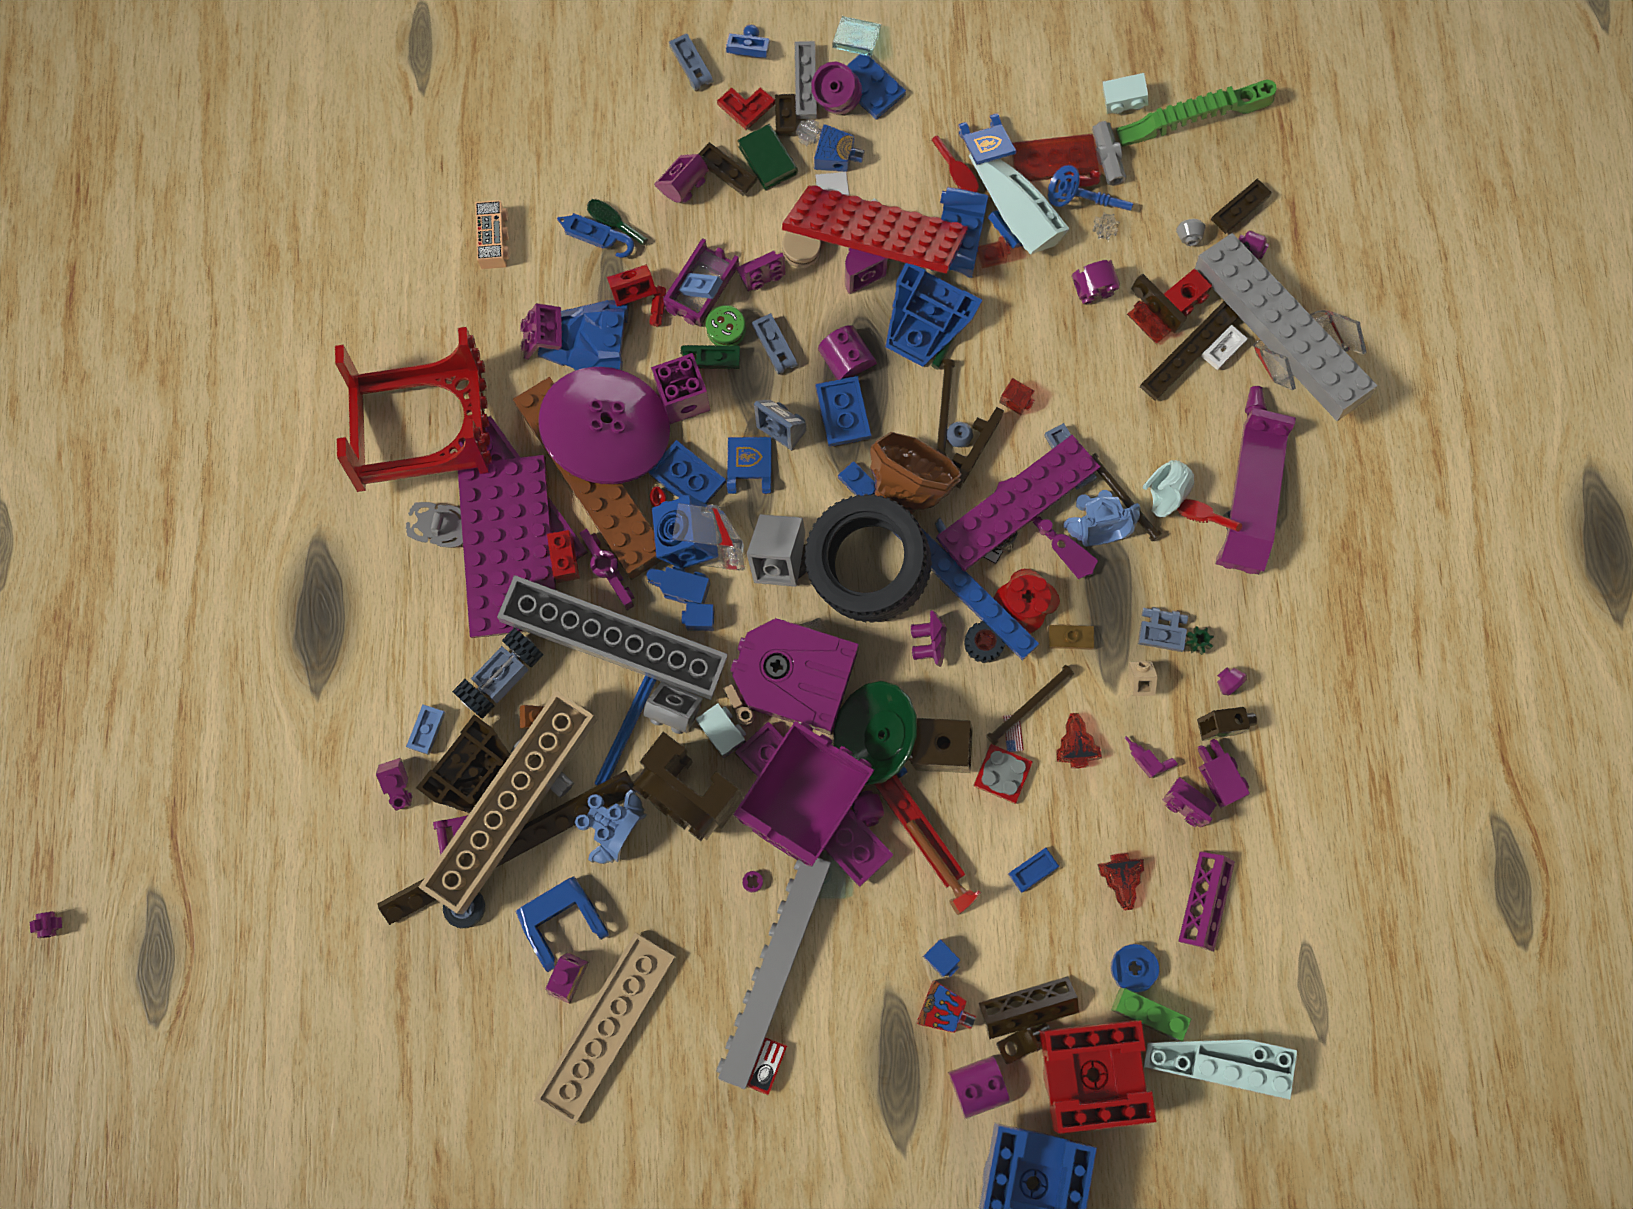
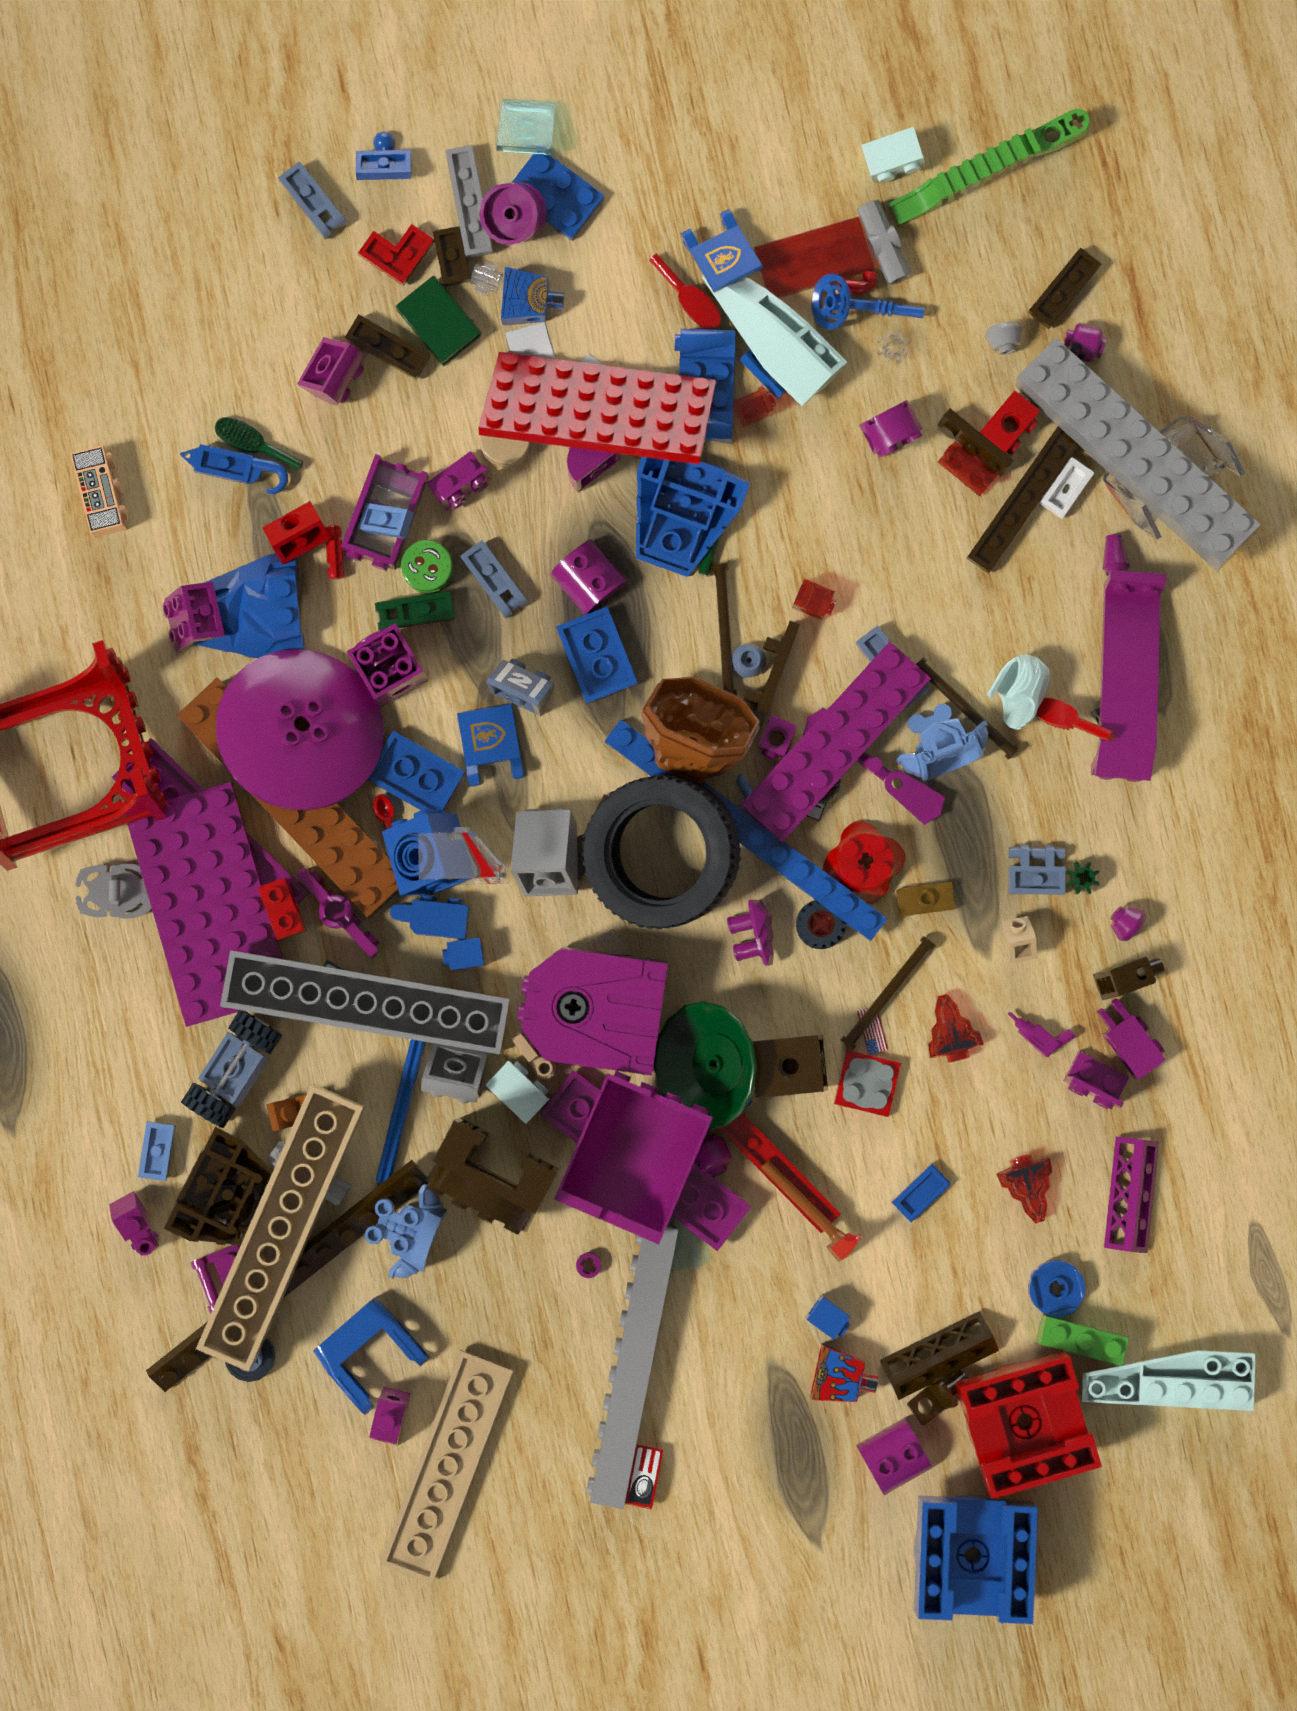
camera: 15 degrees left, 10 degrees up
none -> magenta brick [758,715,797,761]

